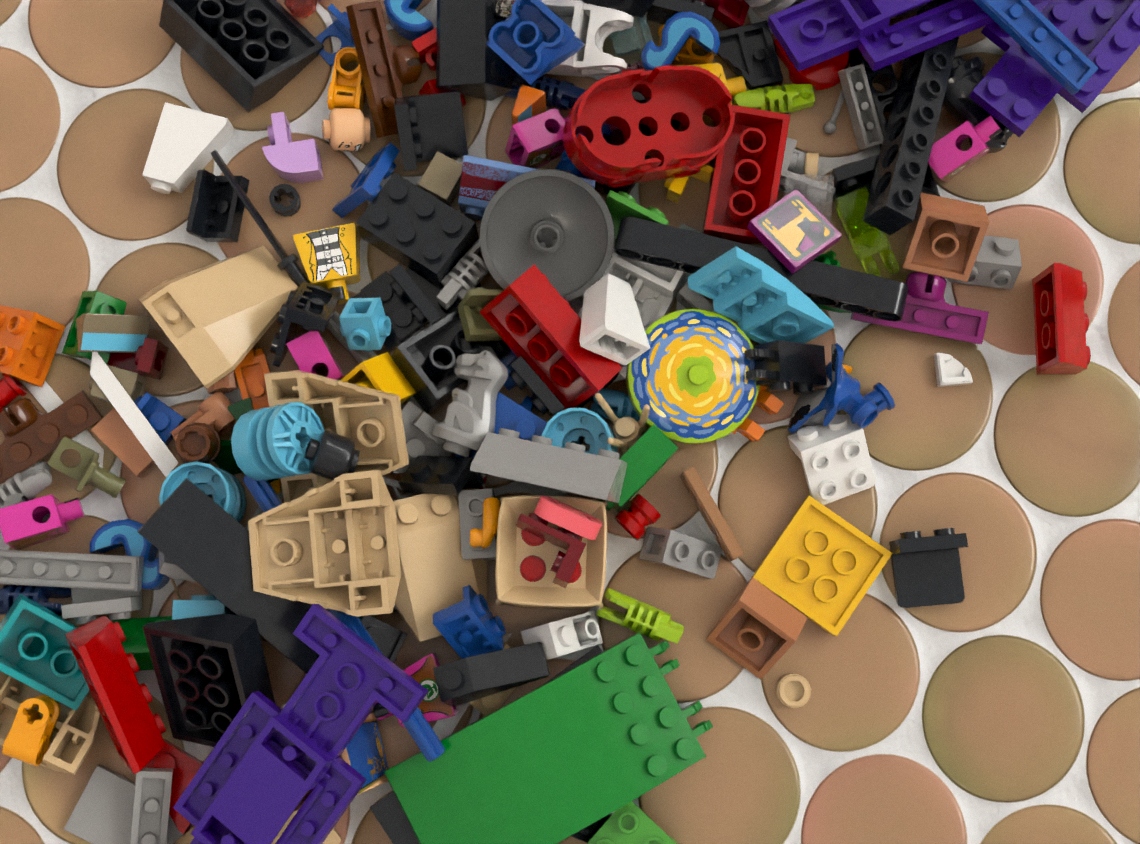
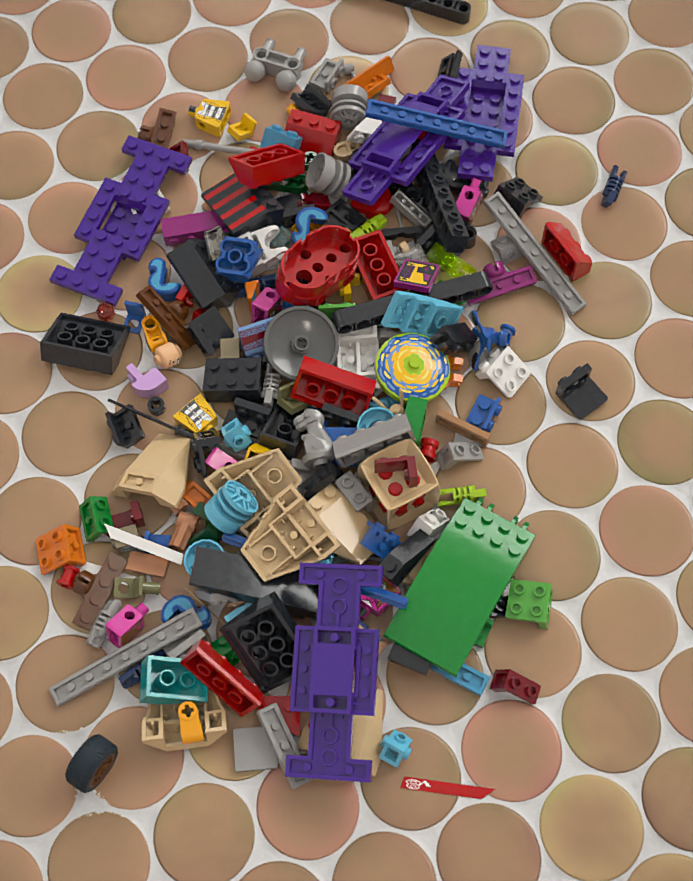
camera: 25 degrees left, 15 degrees down
dark tan slope [76,313,150,353] -> none
white slope [142,102,235,194] -> none
reddish brown piece [175,423,222,464] -> none
black head [304,431,360,480] -> none
blue wing [332,142,400,218] -> none
light orange arm [470,497,501,549] -> none
coral beam [534,495,603,540] -> none
white slope [579,273,650,366] -> none
nougat slope [706,577,808,680] -> none
yellow plate [751,495,893,637] -> none
tan tile [775,673,811,708] -> none
nougat slope [902,193,989,282] -> none
white tile [934,353,973,387] -> none
none -> black piece [381,226,426,244]
none -> blue bracket [466,394,502,432]
none -> light grey tile [483,191,587,316]
none -> black bracket [493,177,543,219]

